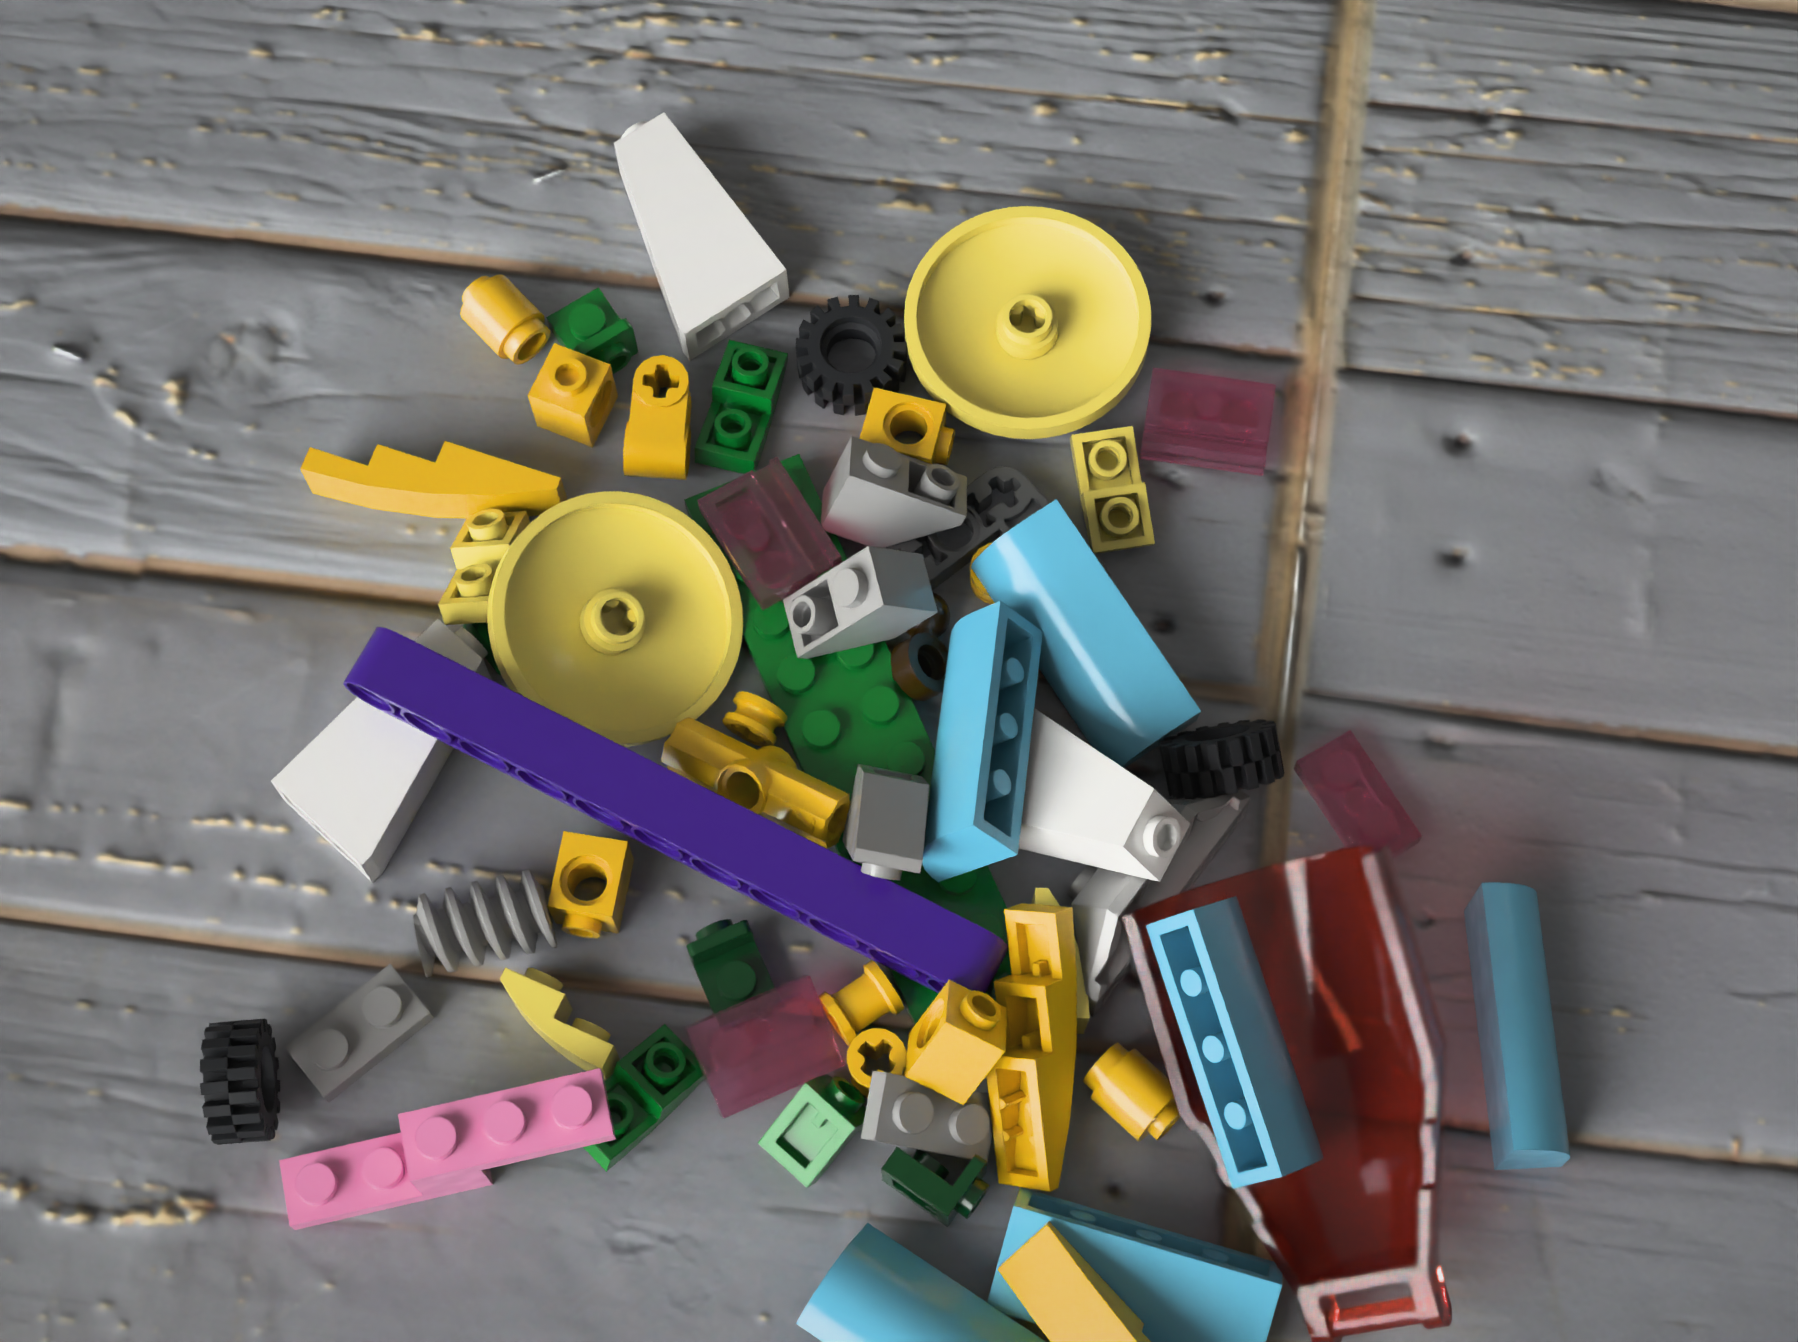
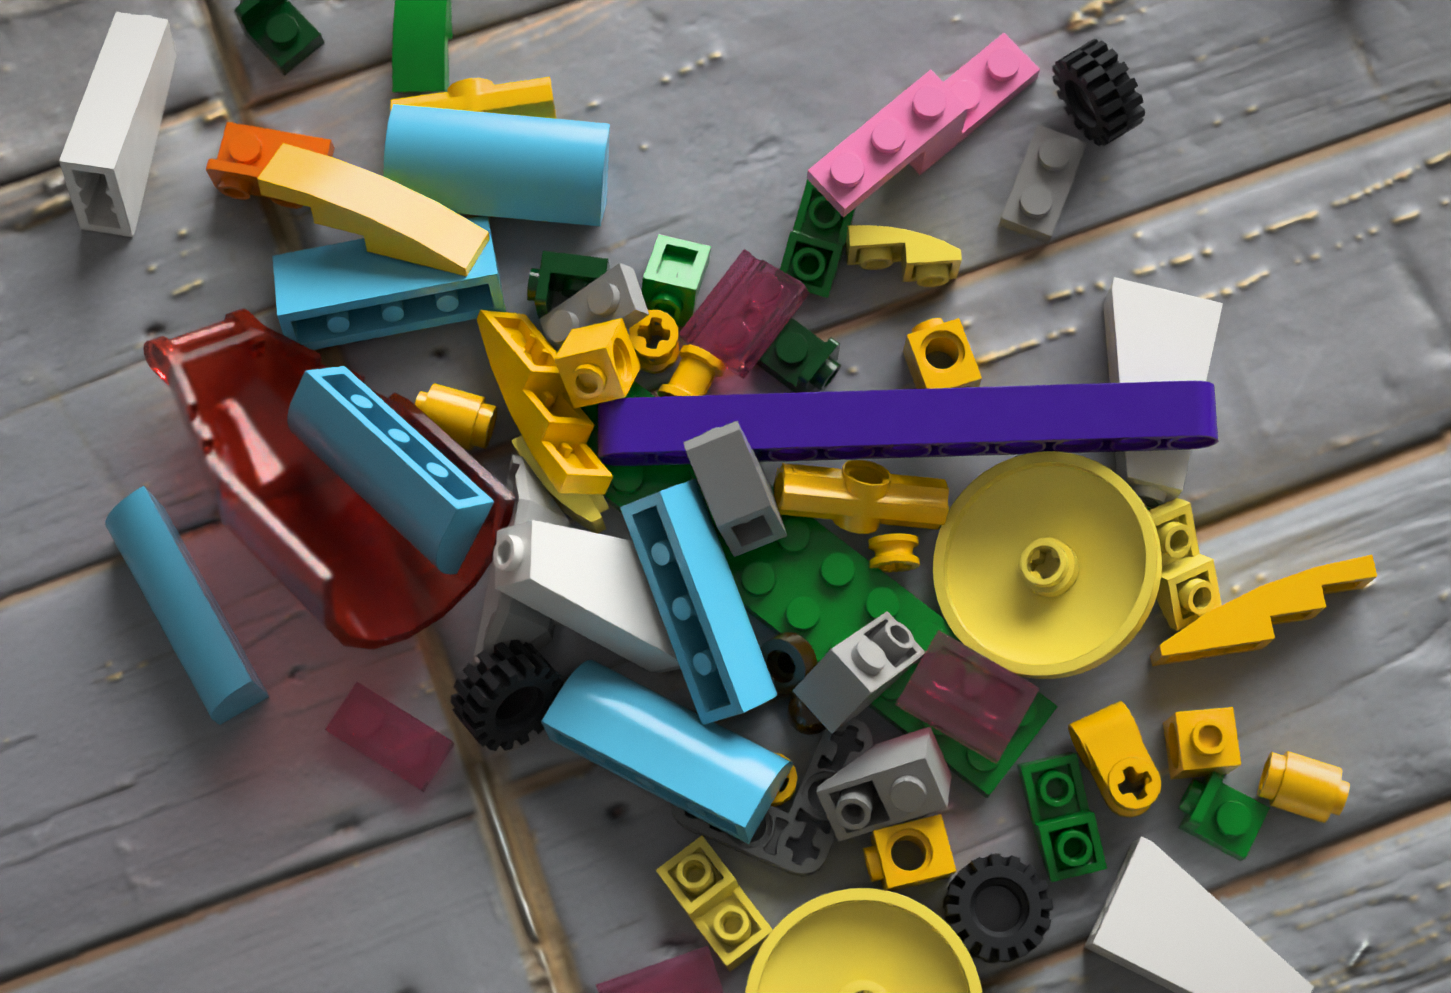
camera: 150 degrees right, 5 degrees up
light grey piece [413,869,557,978] -> none

